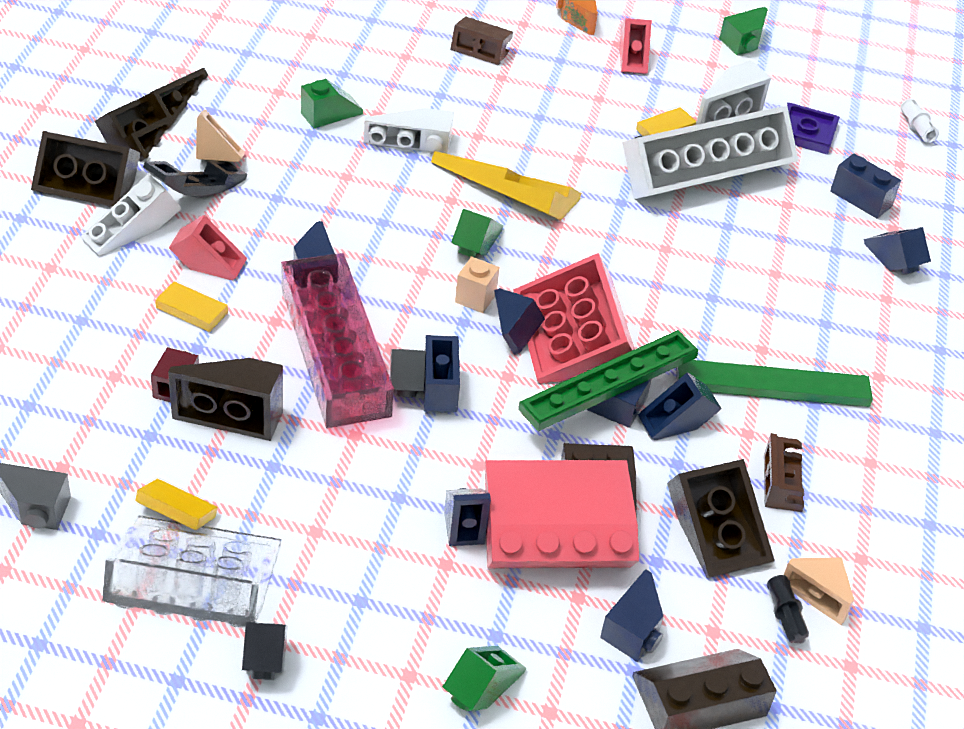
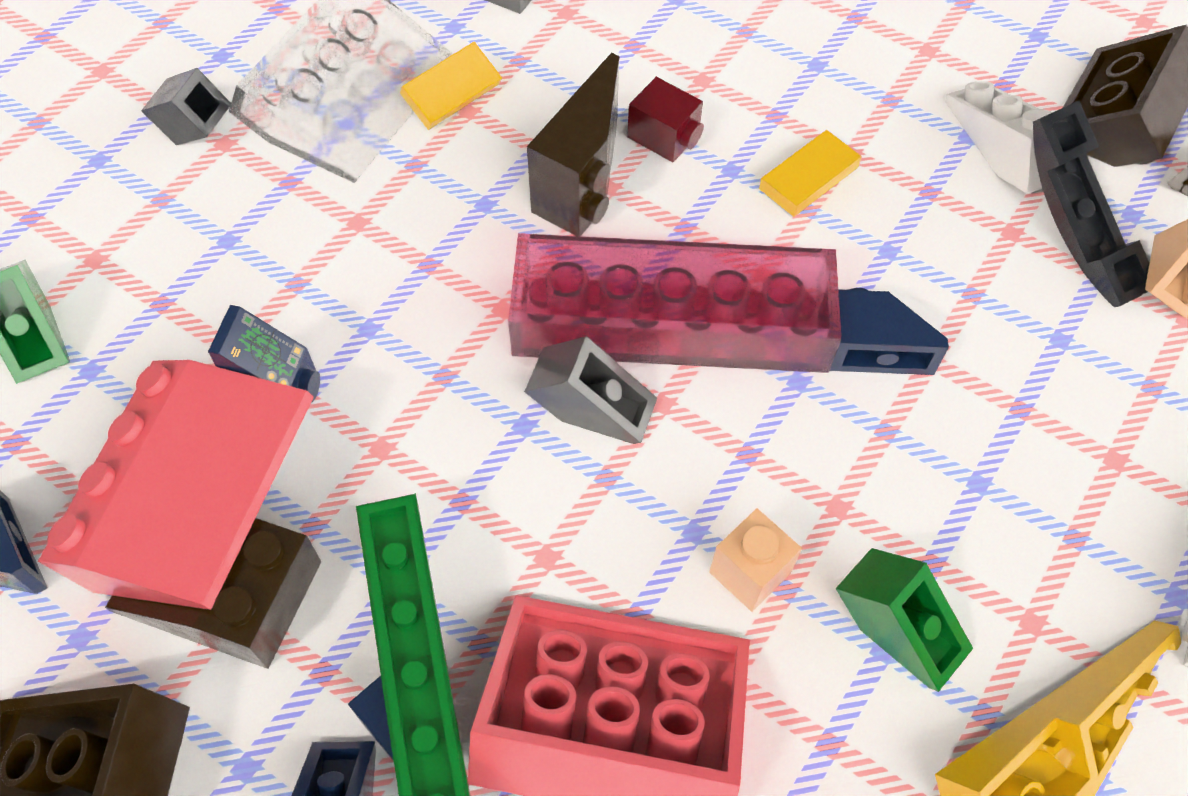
camera: 115 degrees right, 15 degrees up
coral slope [169,215,247,280] -> none
dark blue brick [423,335,460,412] -> none
dark blue slope [494,288,545,355] -> none

